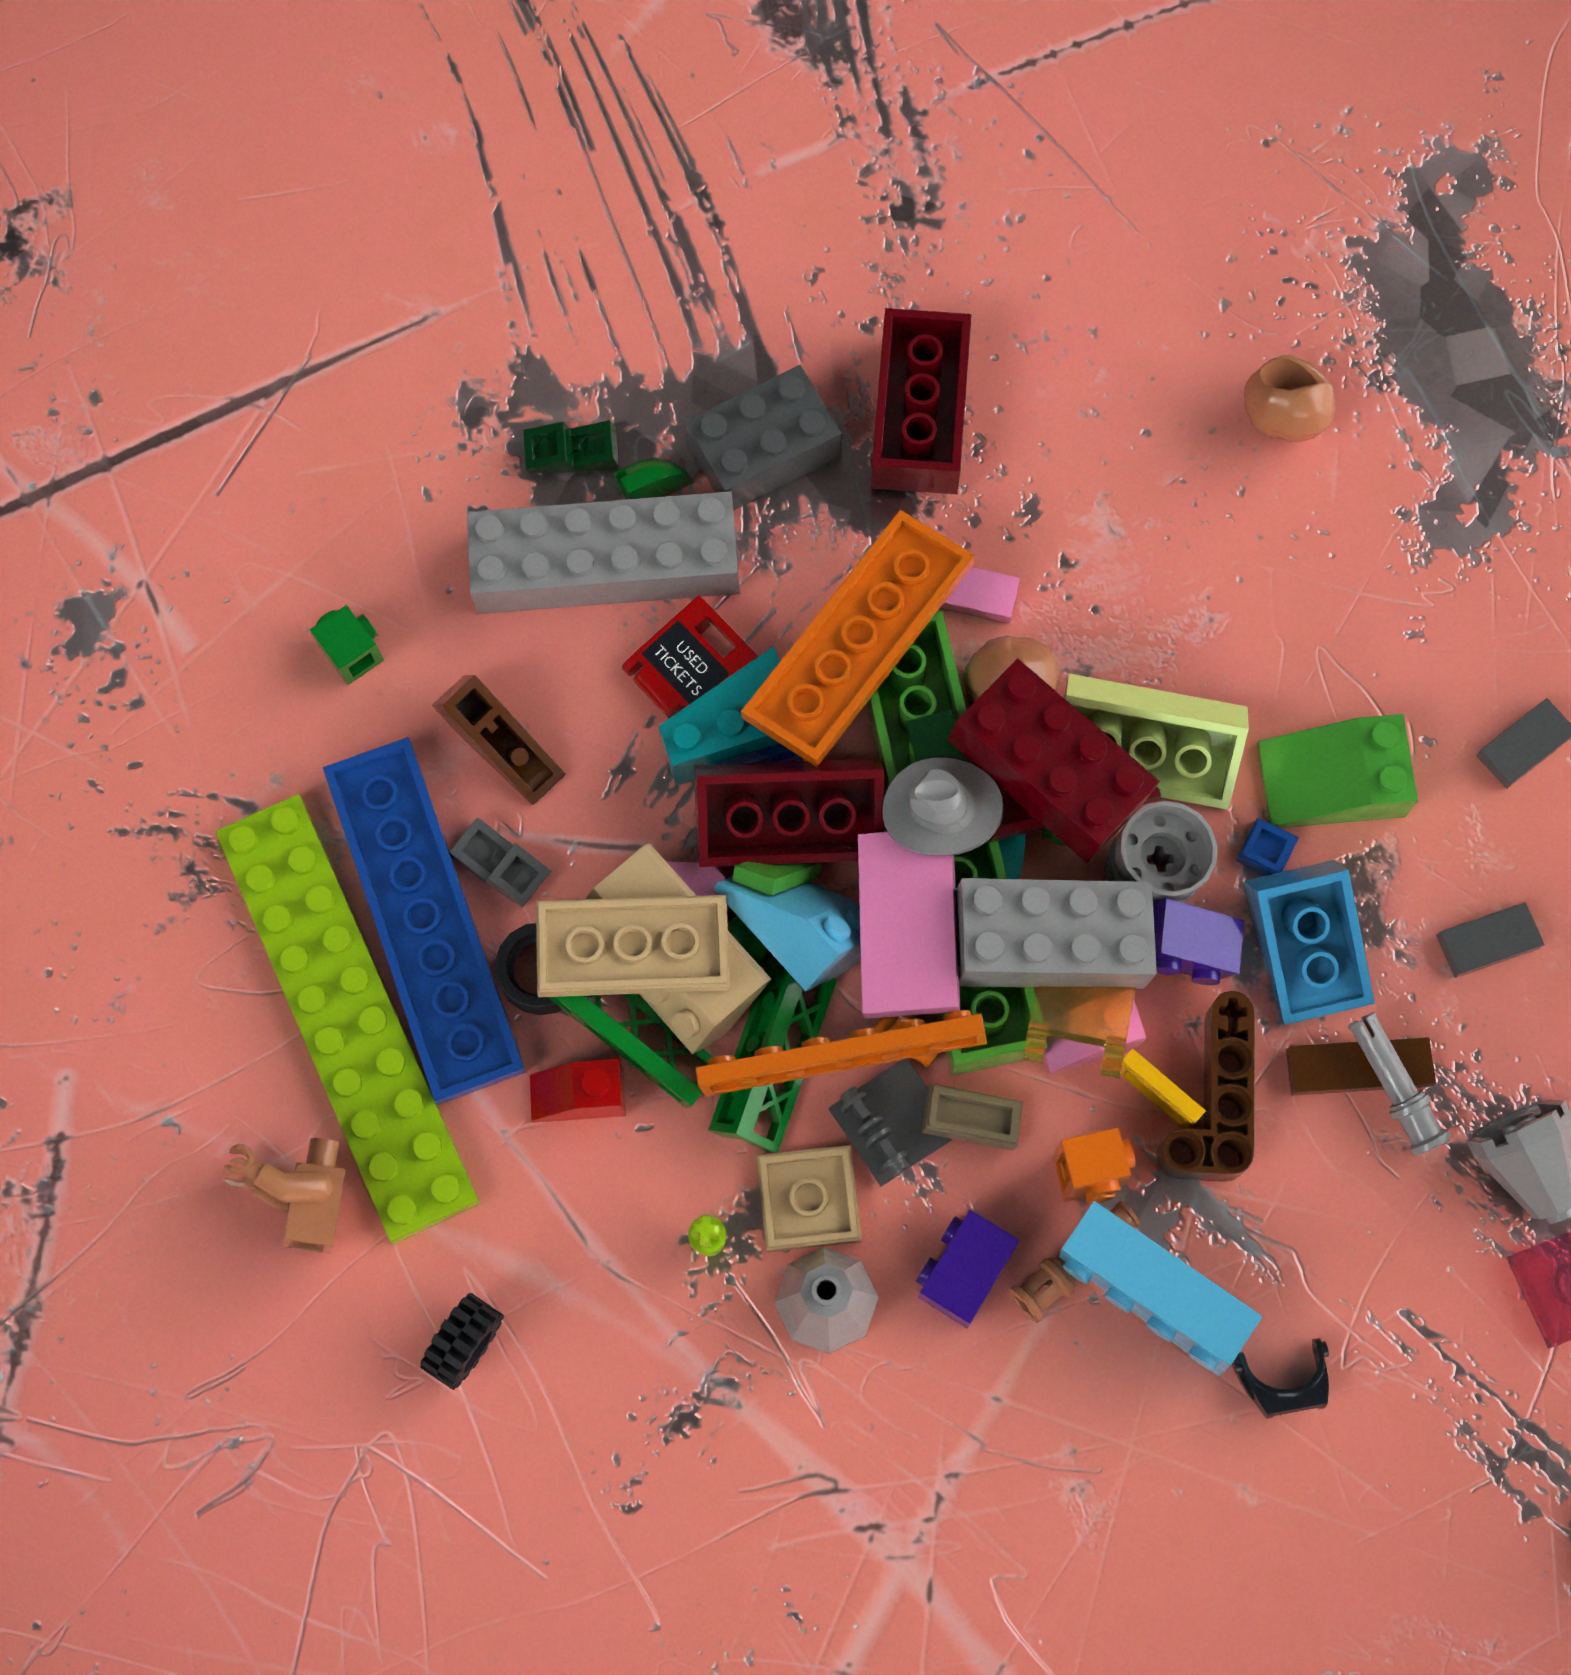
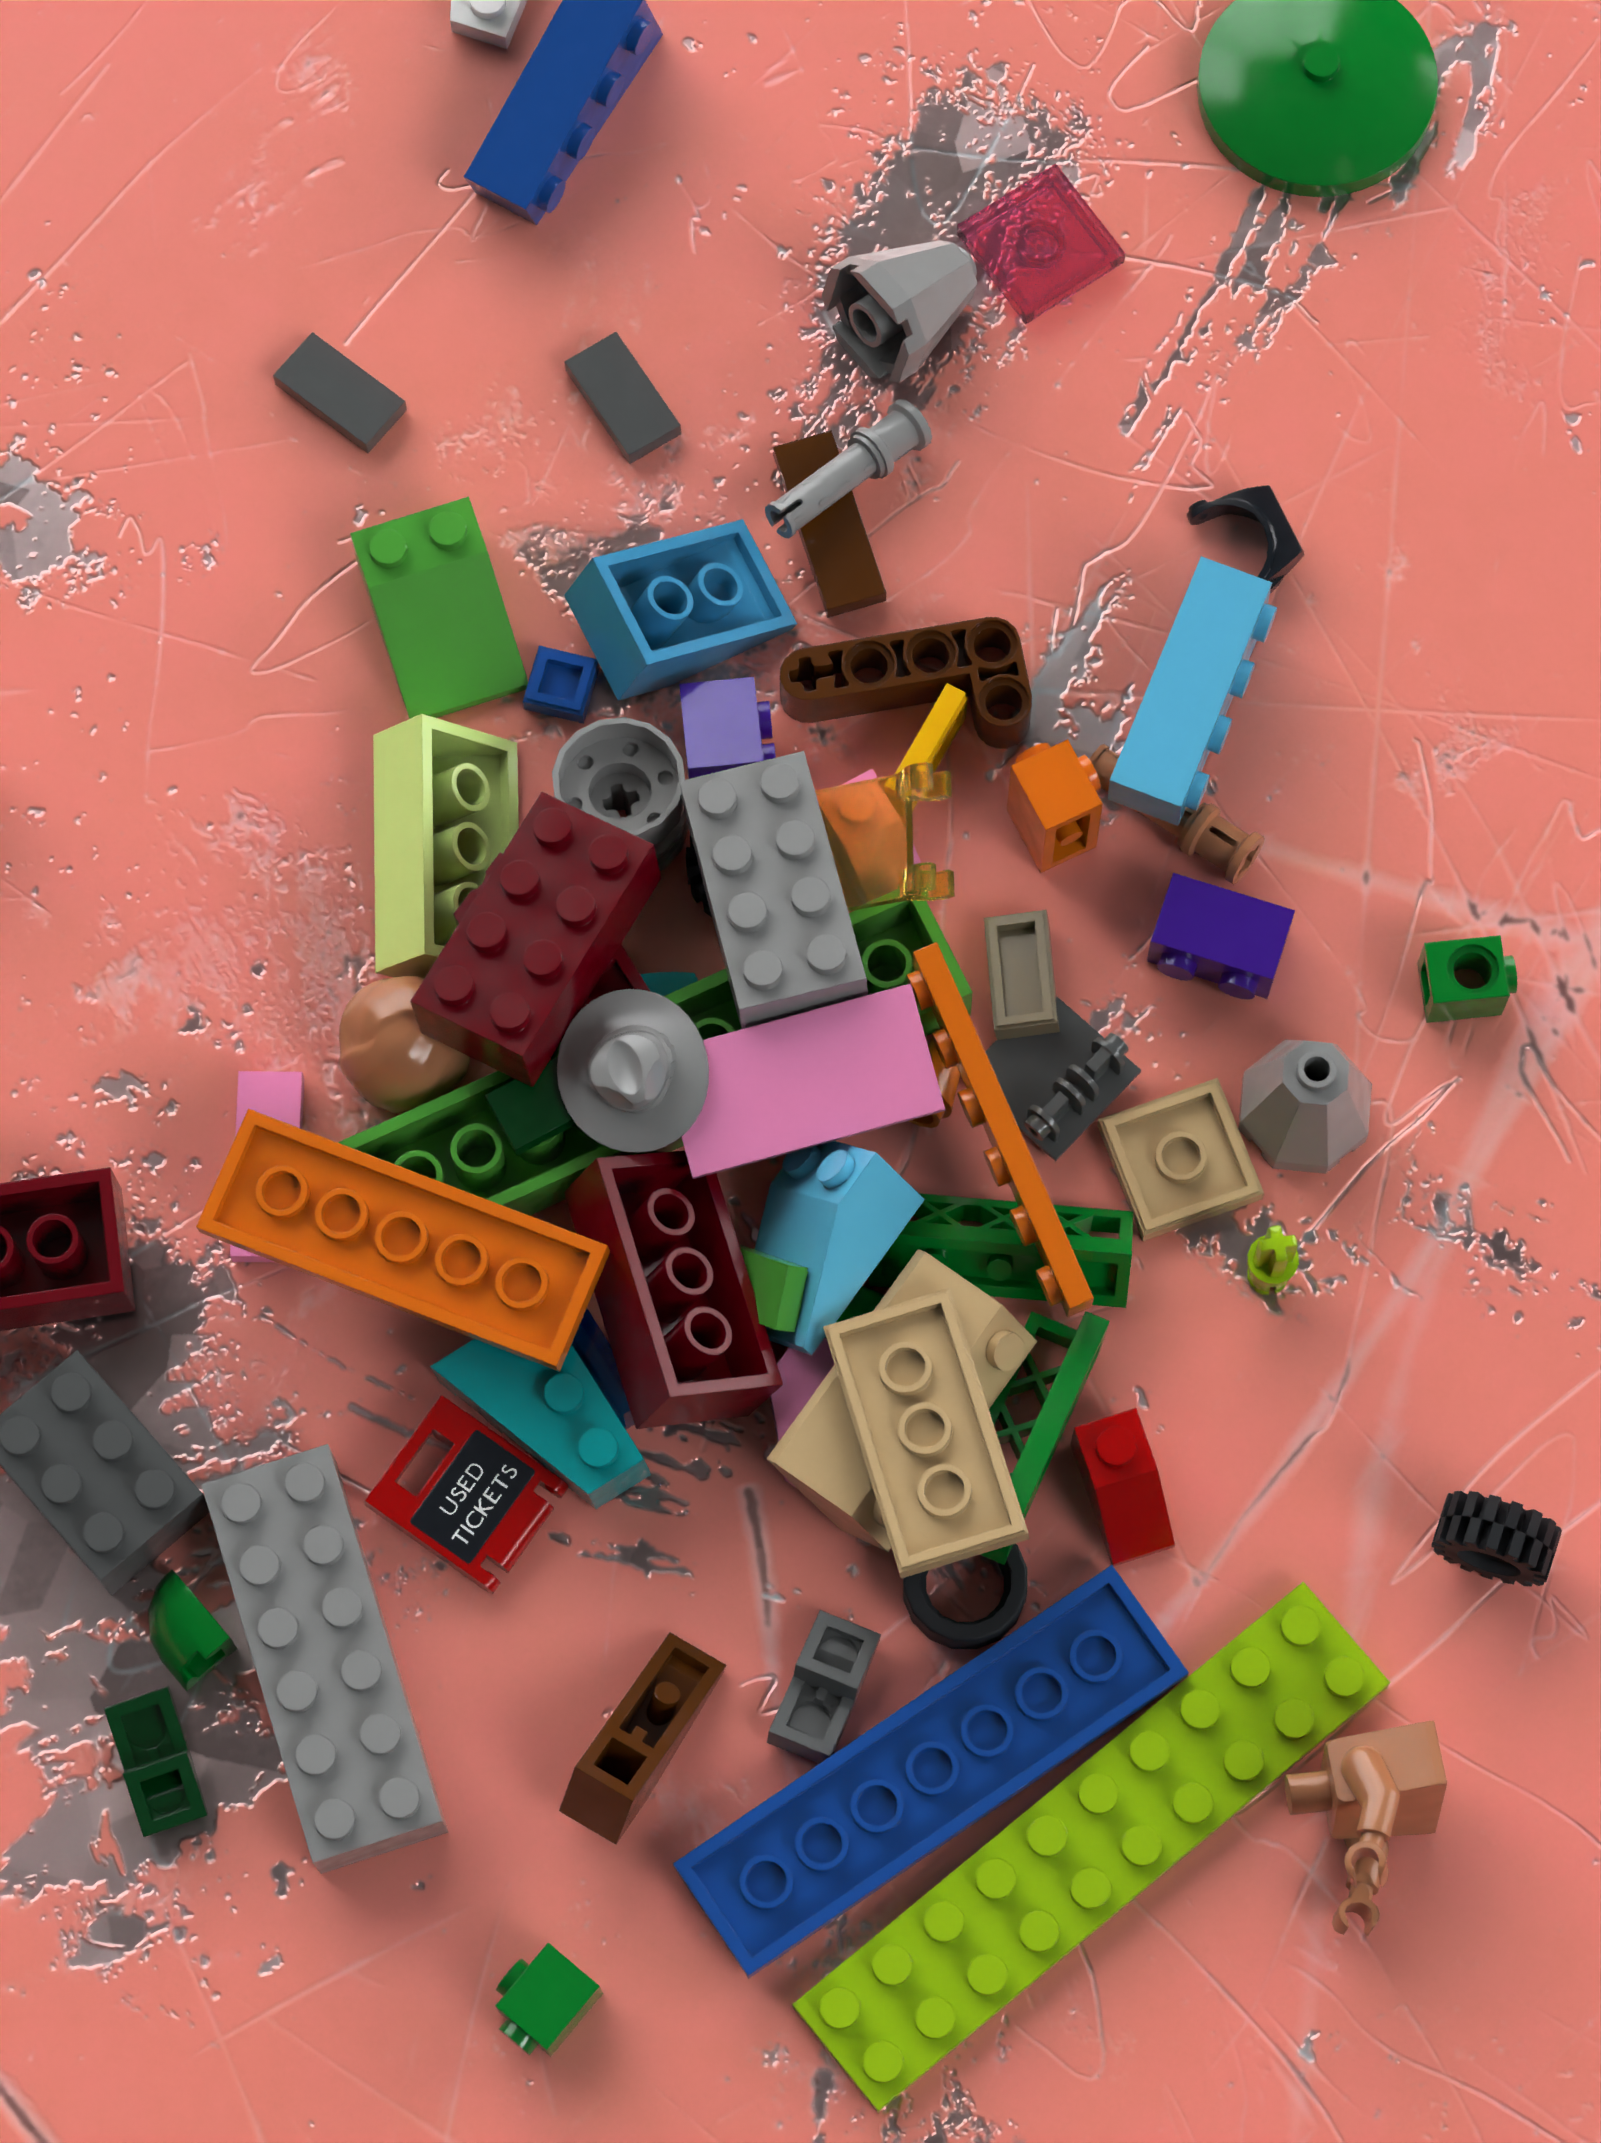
camera: 105 degrees left, 0 degrees up
none -> green brick [1417,935,1517,1023]

